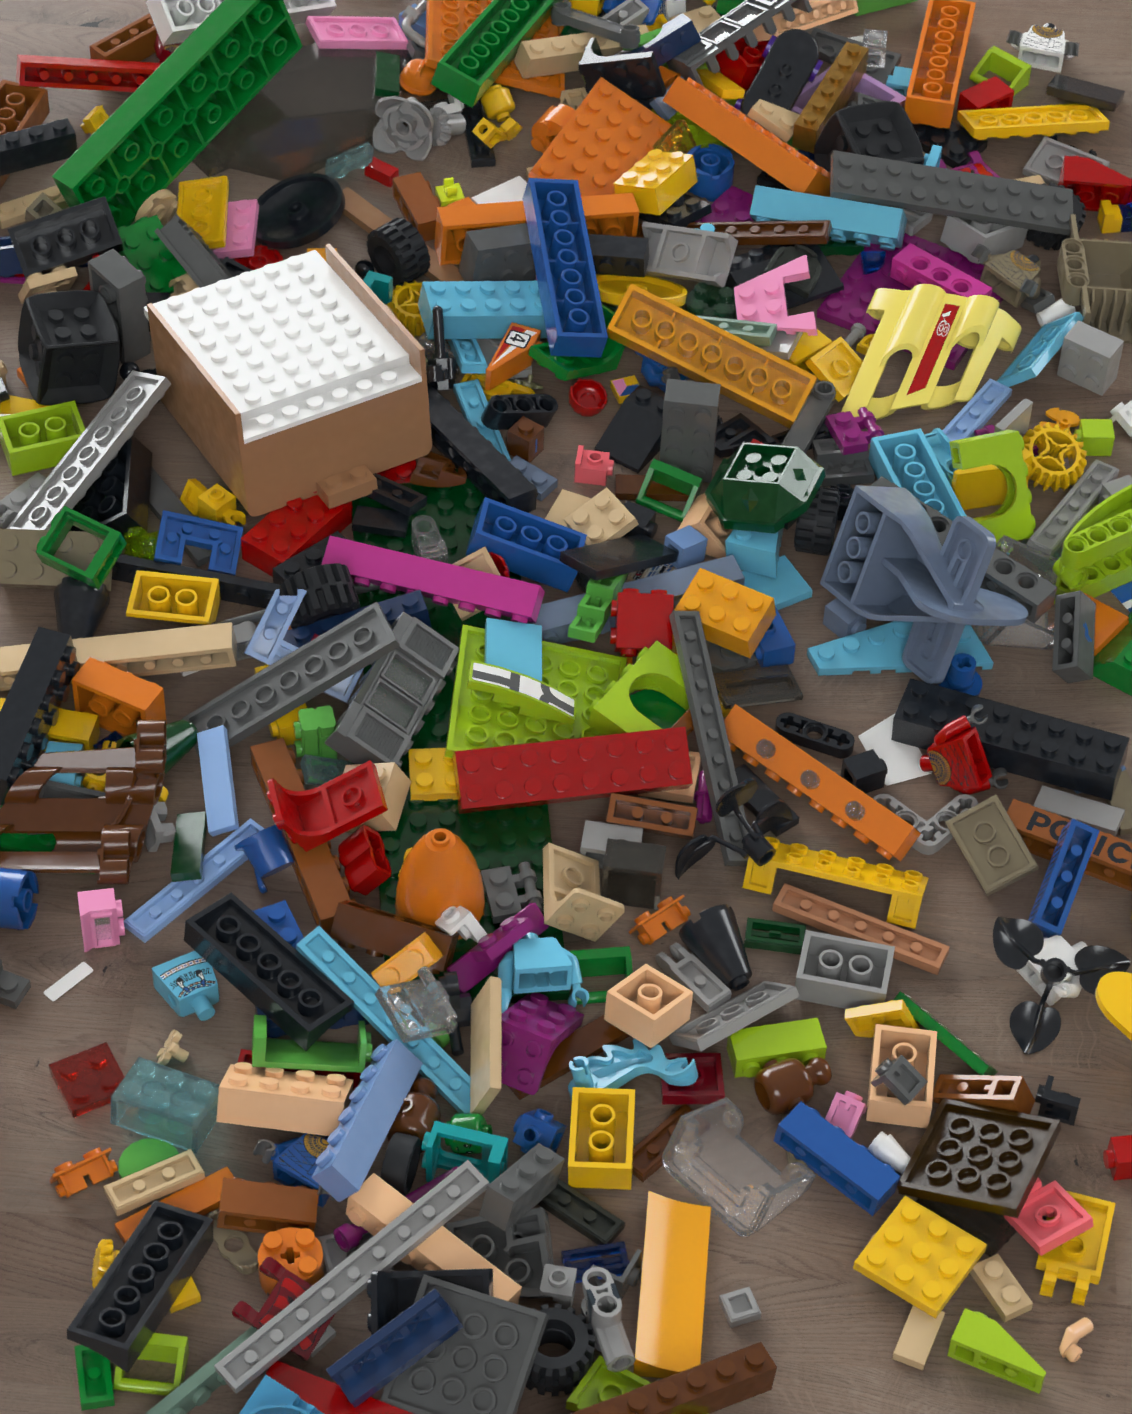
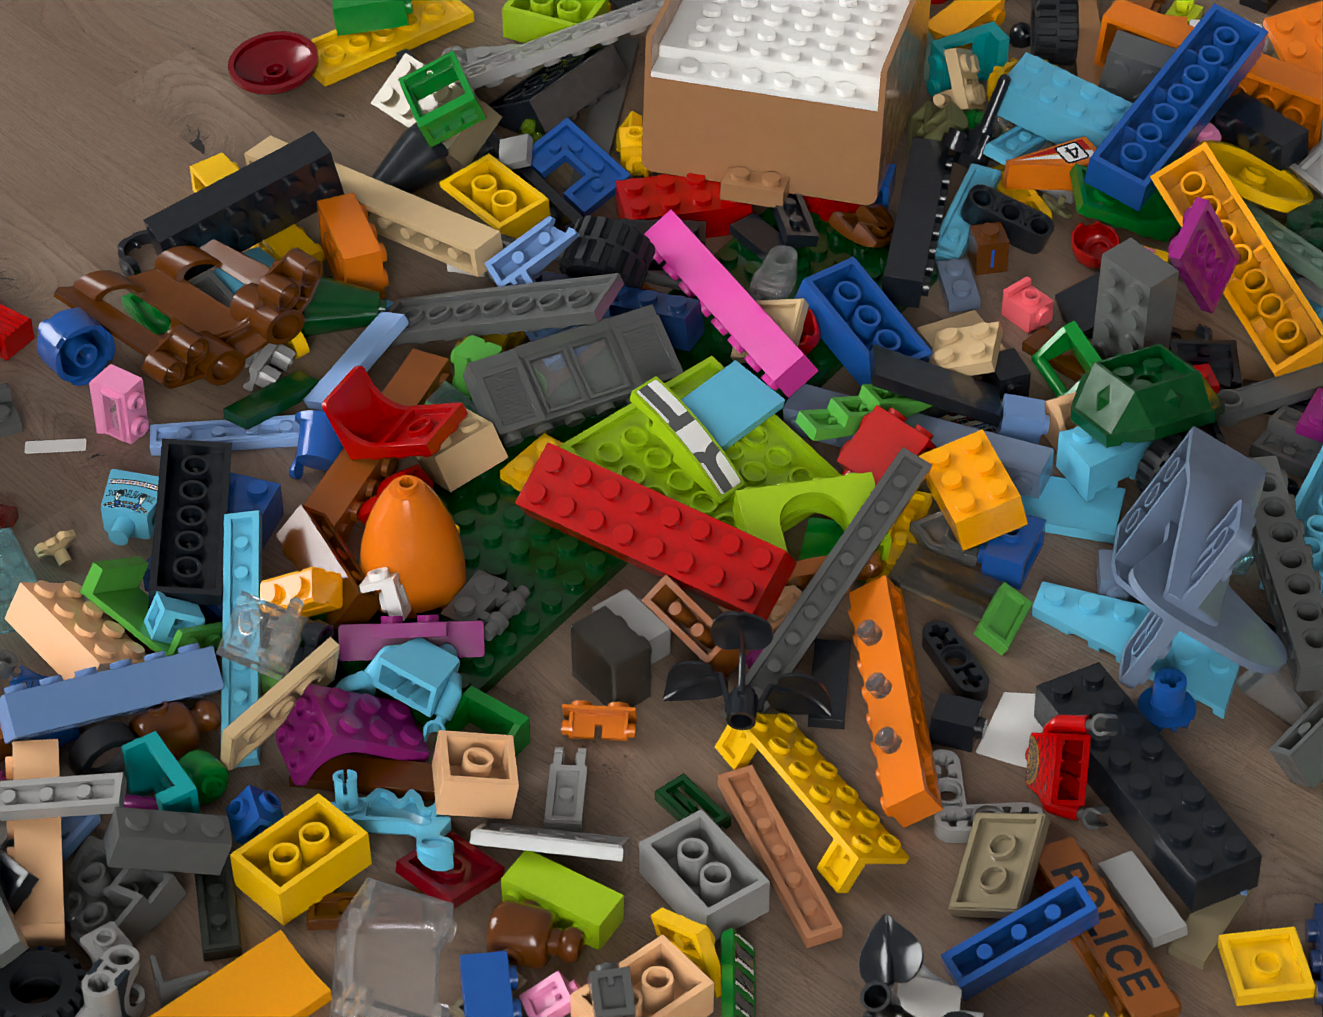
camera: 45 degrees right, 5 degrees down
tan bracket [543,843,625,942] -> none
clear blue tile [561,1241,629,1283] -> none
black cone [679,904,752,991] -> none
none -> medium azure brick [144,591,205,644]
none -> light grey tile [498,133,533,170]
none -> bright green tile [973,582,1033,655]
none -> magenta plate [1168,197,1241,314]

